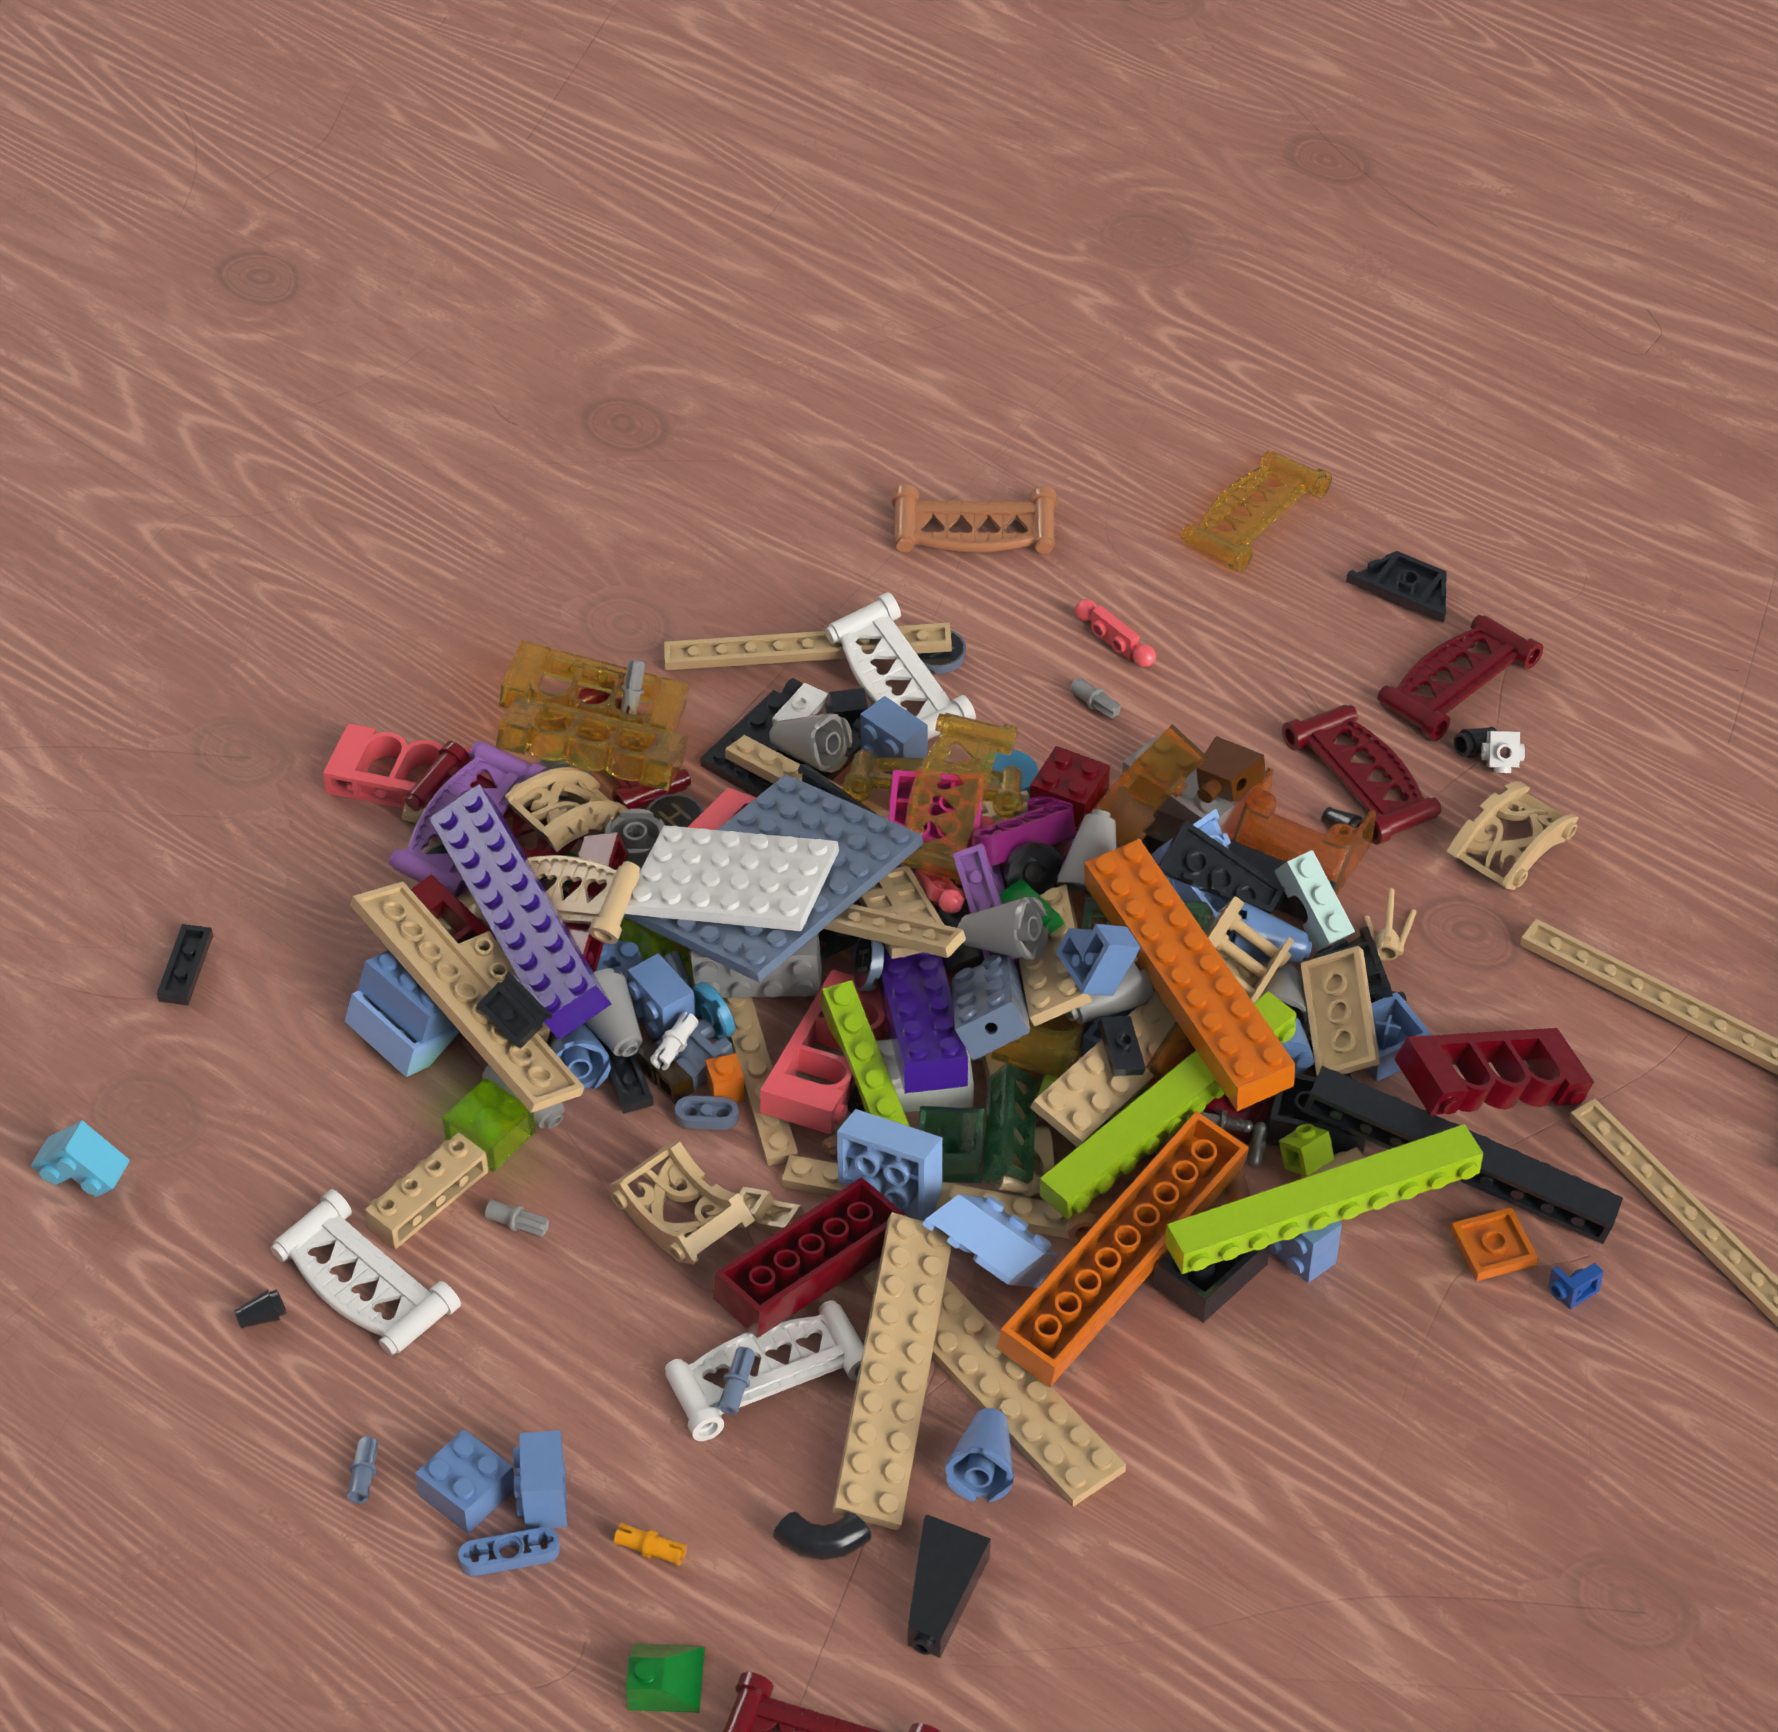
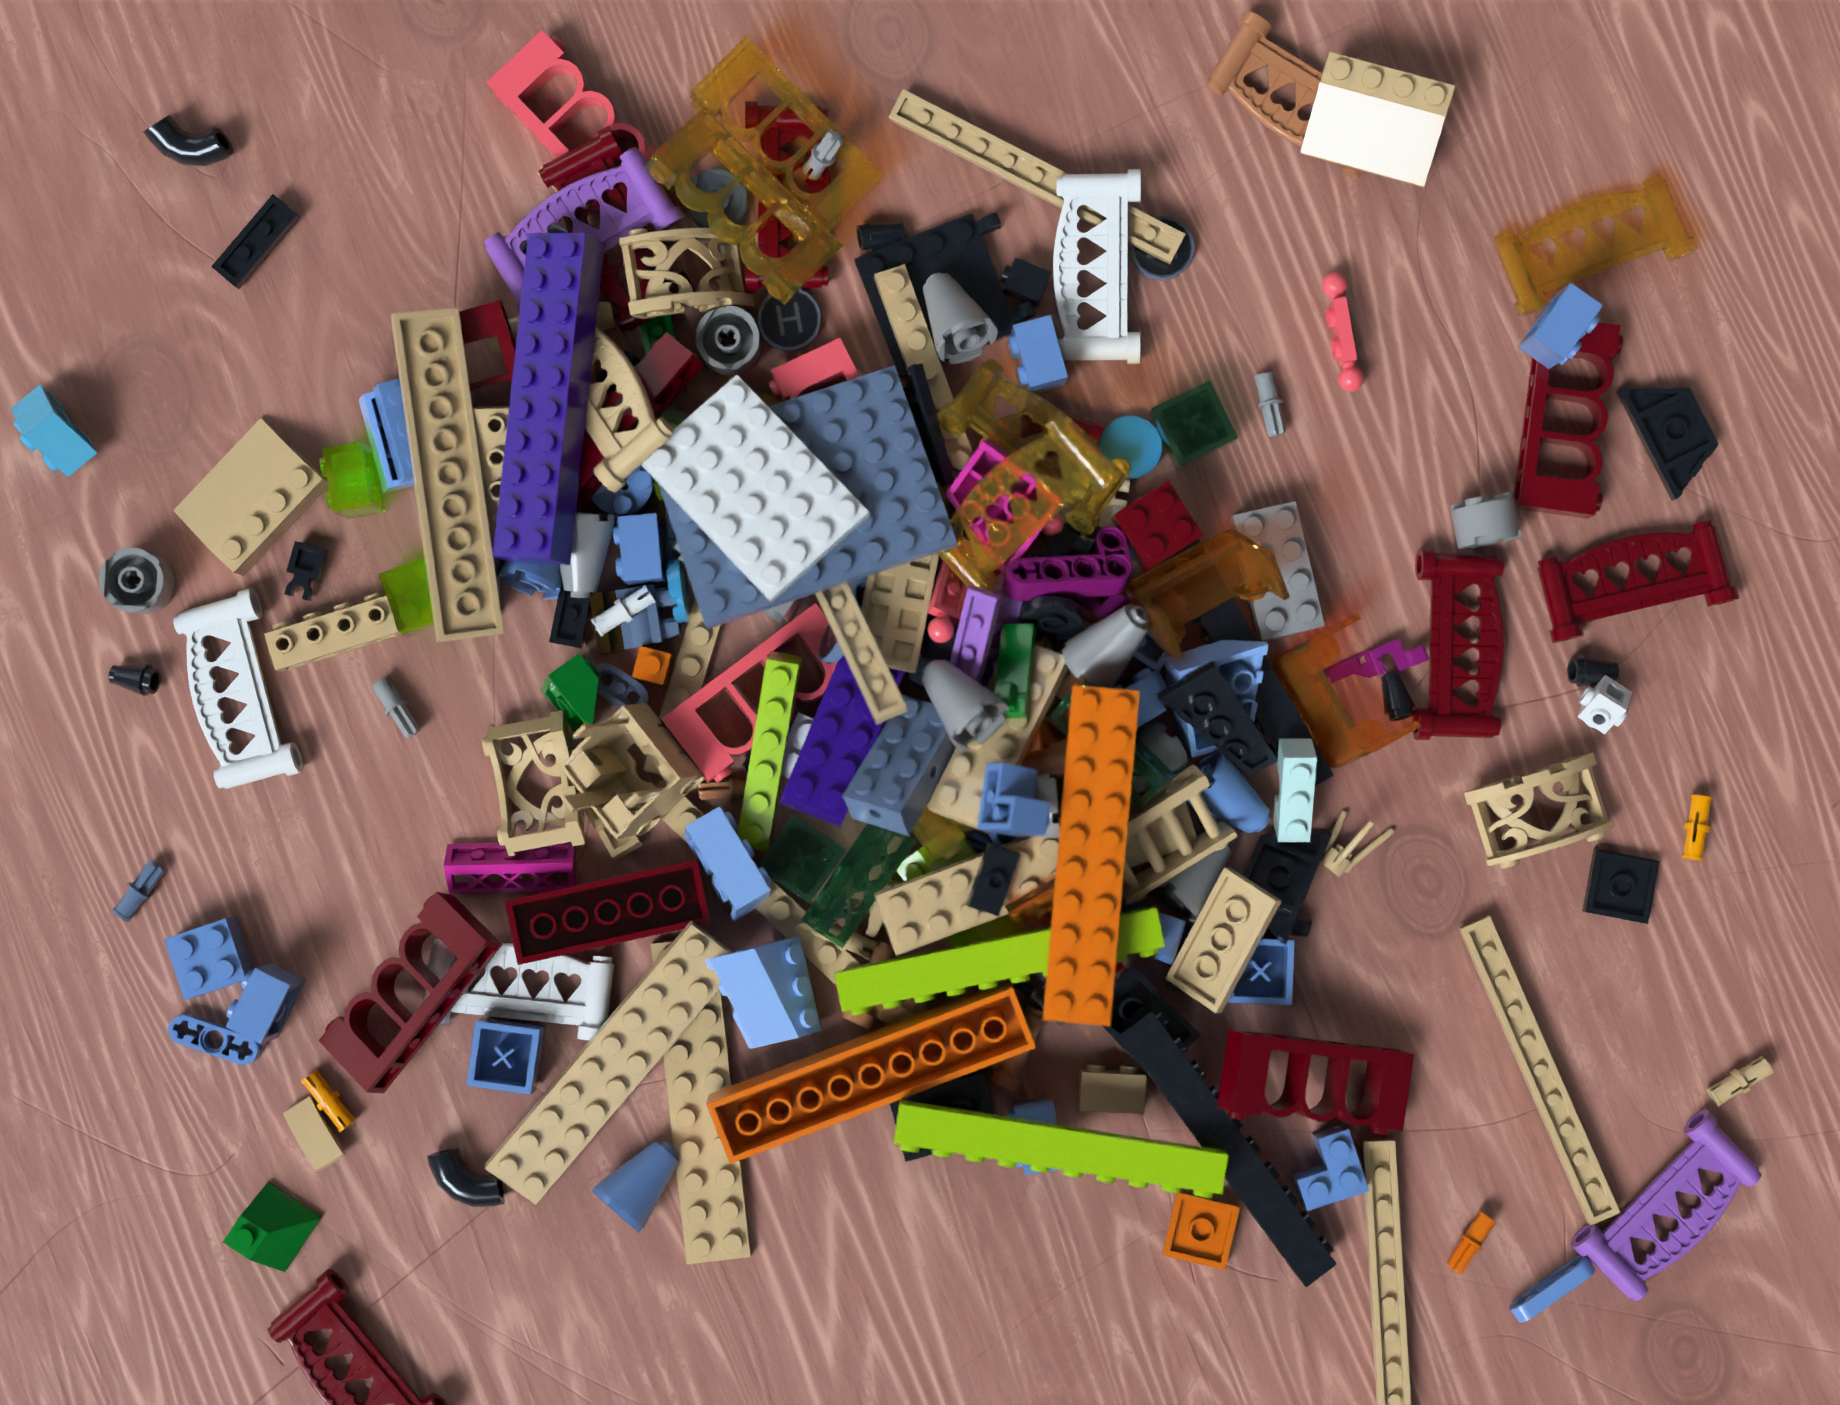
camera: 30 degrees right, 40 degrees up
black plate [477,972,553,1049] -> none
sand blue axle [717,1346,755,1415] -> none
white plate [772,683,829,725] -> none
black slope [908,1514,991,1658] -> none
reddish brown torso [1196,736,1266,803] -> none
lime brick [1279,1124,1334,1176] -> none
blue bracket [1548,1263,1604,1309] -> none
none -> light grey brick [99,547,175,614]
none -> black cylinder [143,115,233,166]
none -> tan slope [173,418,331,576]
none -> tan slope [283,1096,346,1172]
none -> black plate [284,541,329,601]
none -> clear neon green brick [319,442,385,519]
none -> dark red fence [319,892,503,1093]
none -> dark pink fence [443,842,577,894]
none -> medium blue brick [466,1017,546,1094]
none -> green slope [541,653,599,740]
none -> tan piece [560,702,705,839]
none -> black cone [856,221,905,253]
none -> clear green brick [1149,380,1238,471]
none -> magenta piece [1289,638,1429,700]
none -> medium blue brick [1292,1124,1369,1211]
none -> slope [1300,52,1455,188]
none -> orange axle [1447,1211,1497,1274]
none -> light grey brick [1451,492,1522,550]
none -> dark red fence [1514,322,1623,519]
none -> medium blue brick [1518,283,1603,369]
none -> black tile [1582,849,1659,924]
none -> light orange pin [1682,794,1712,861]

